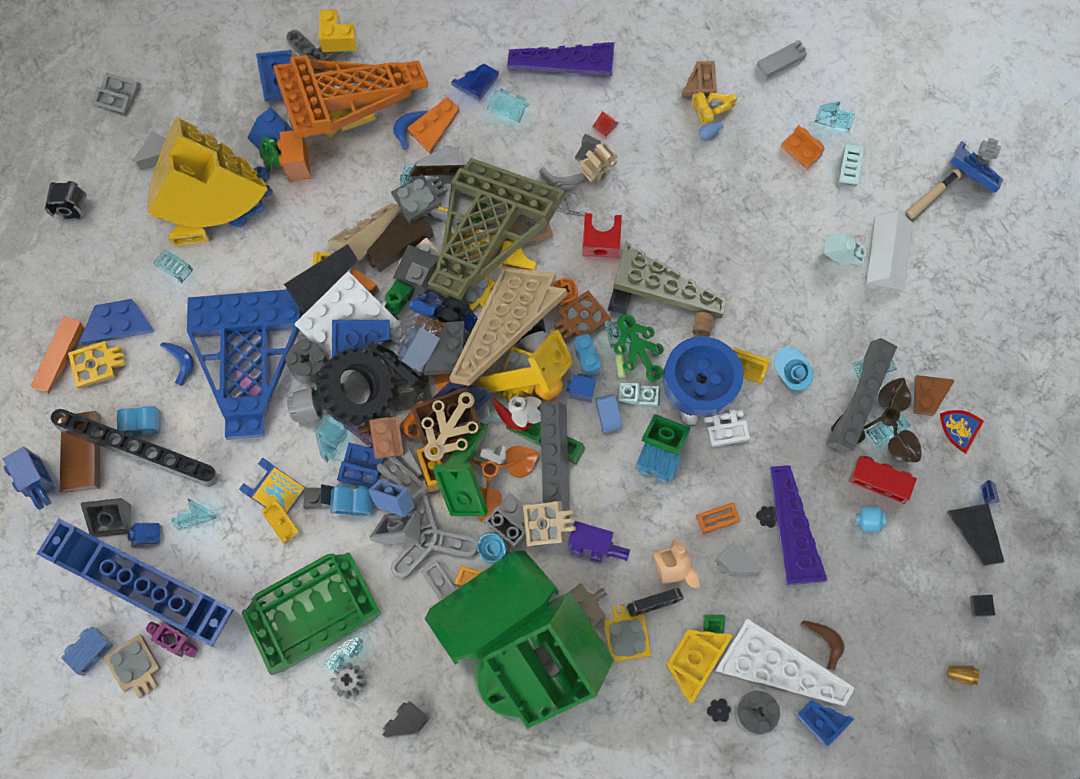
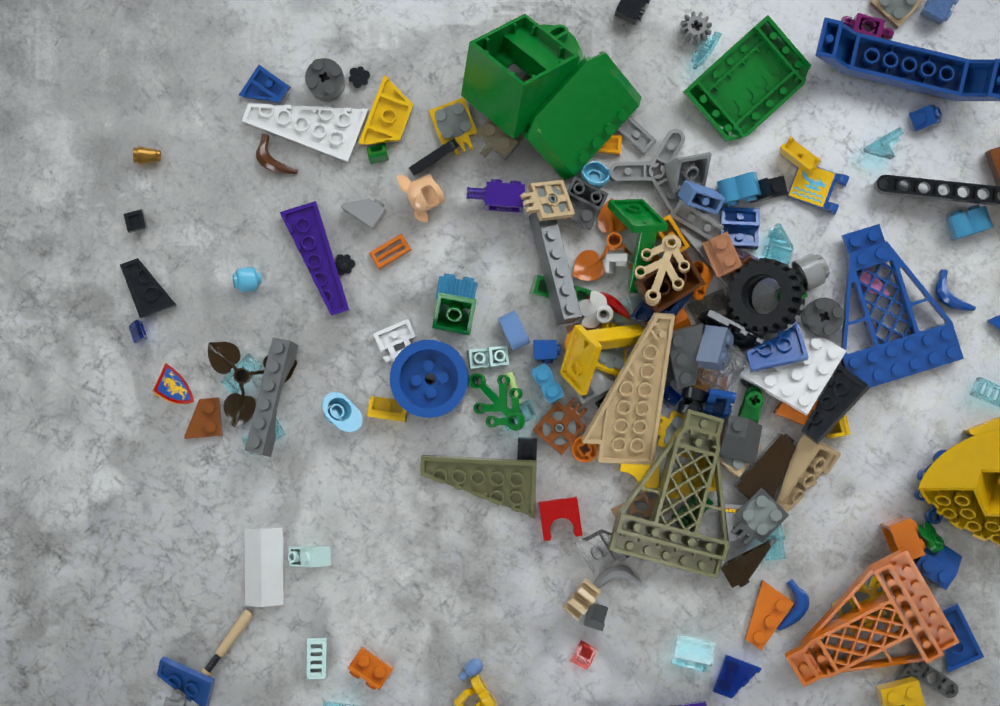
camera: 170 degrees right, 15 degrees up
dark grey slope [81,498,131,537] -> none
medium nougat wheel [692,312,714,337] -> none
red brick [848,456,917,504] -> none

